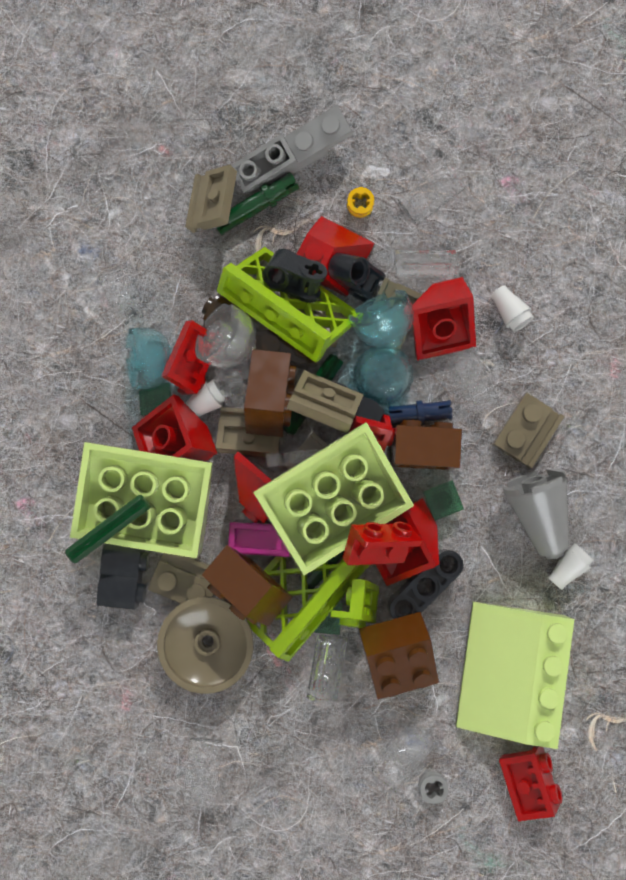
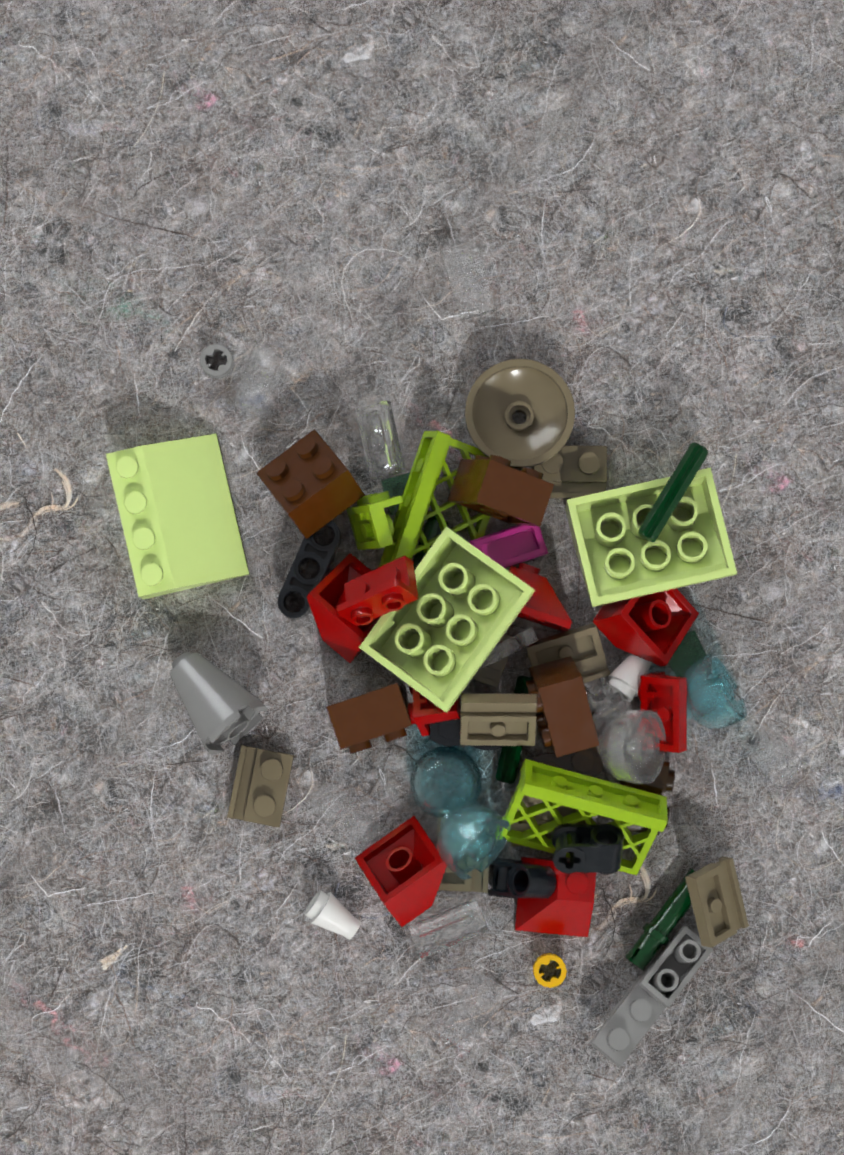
camera: 160 degrees right, 0 degrees up
black brick [97,543,150,610] -> none
dark blue pin [389,400,453,426] -> none
clear green plate [422,480,464,521] -> none
red bracket [499,746,563,822] -> none
white cone [548,543,594,590] -> none

